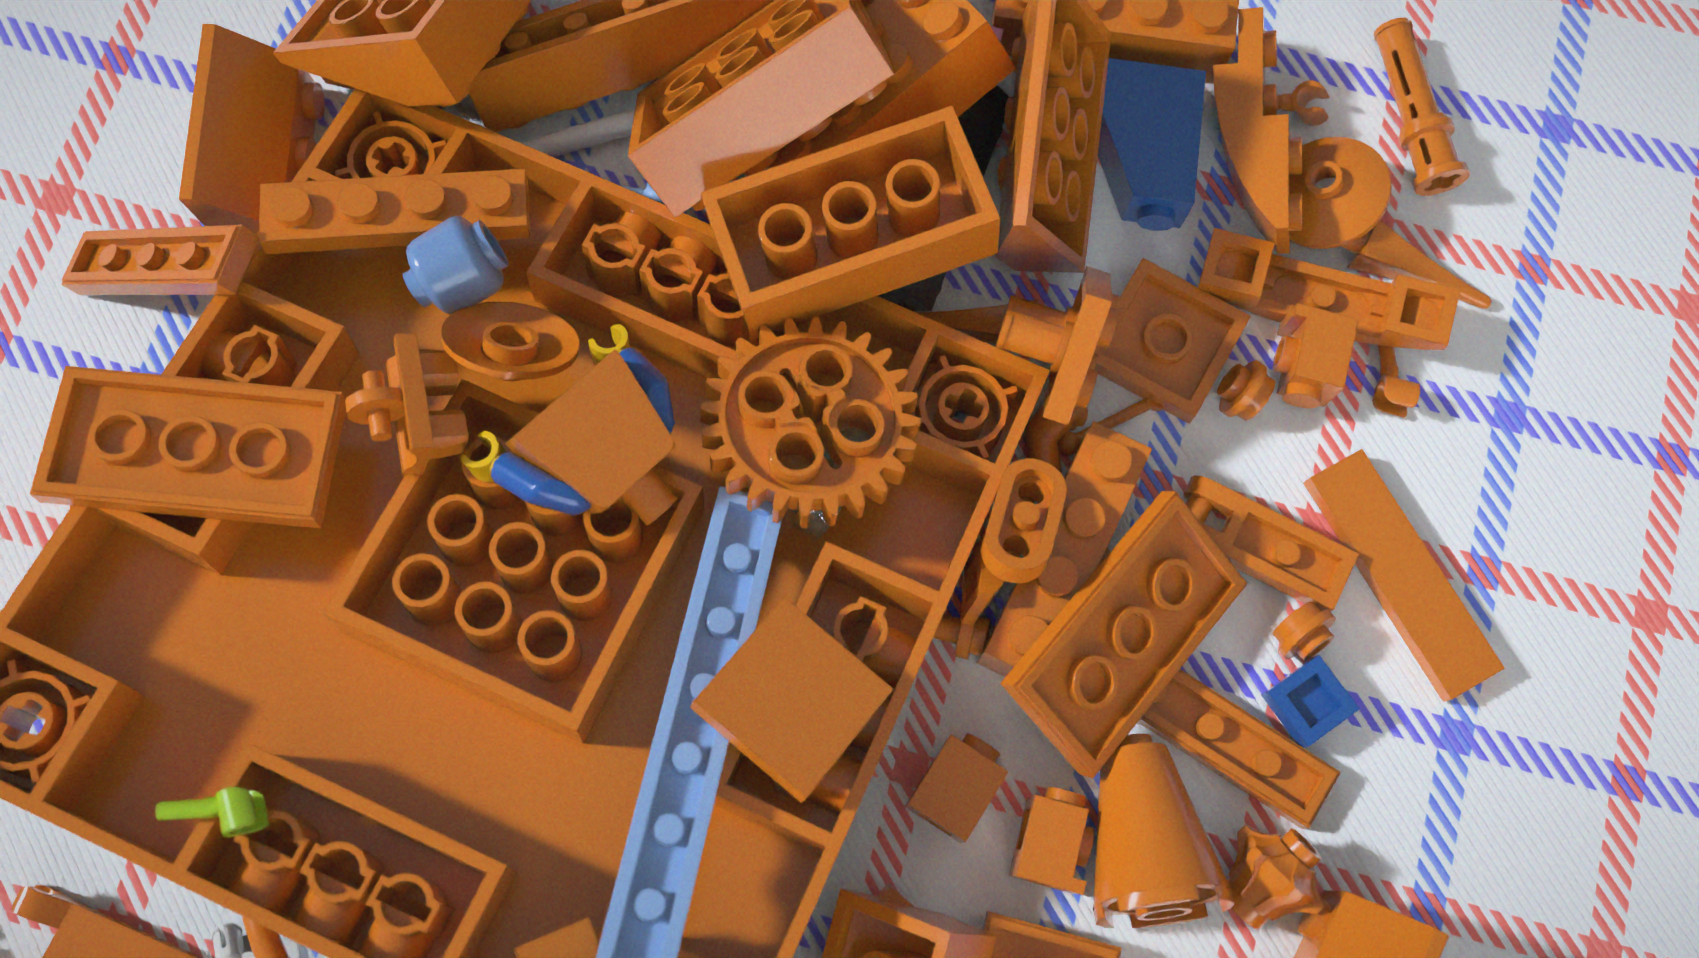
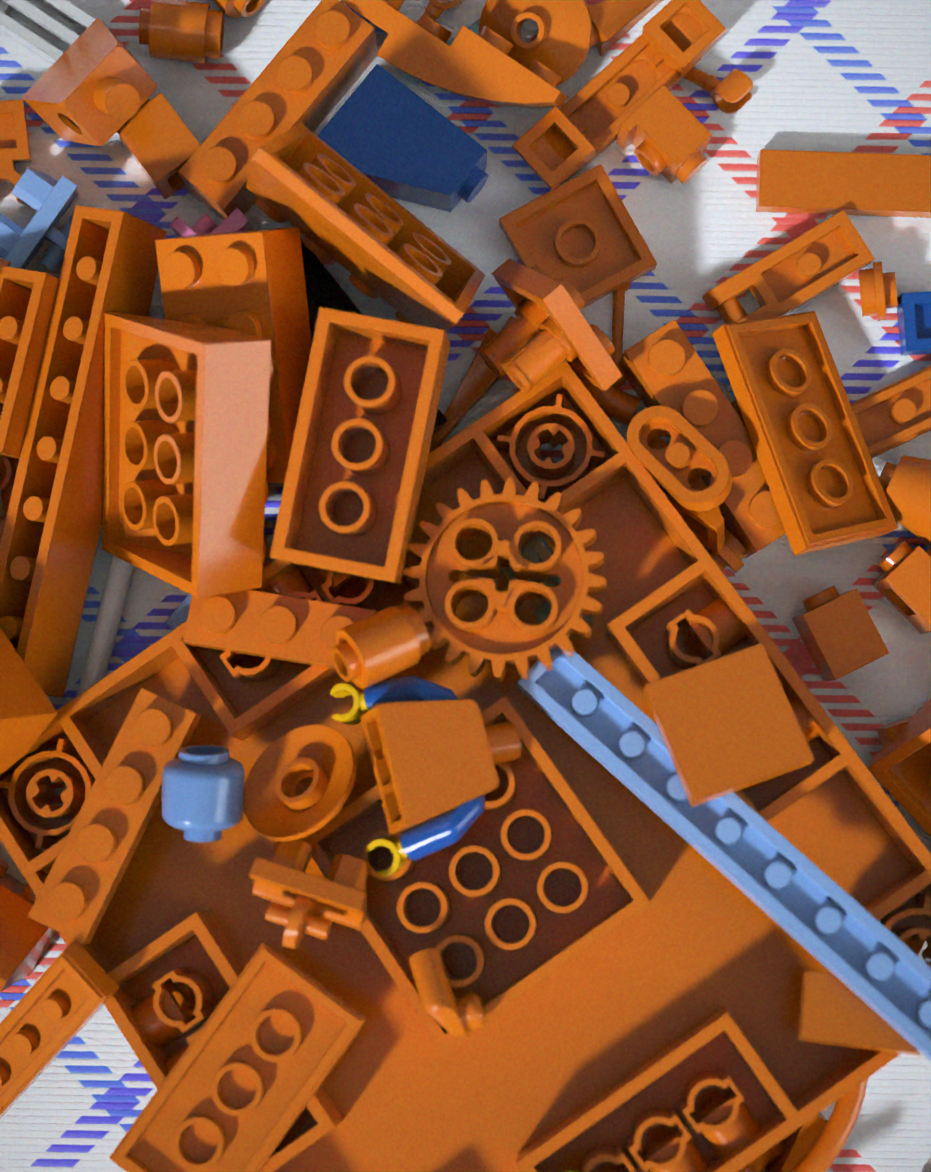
camera: 55 degrees left, 10 degrees up
orange plate [1217,360,1275,421] -> none
none -> orange plate [183,590,377,669]
none -> orange brick [331,606,430,689]
none -> orange arm [408,948,487,1037]

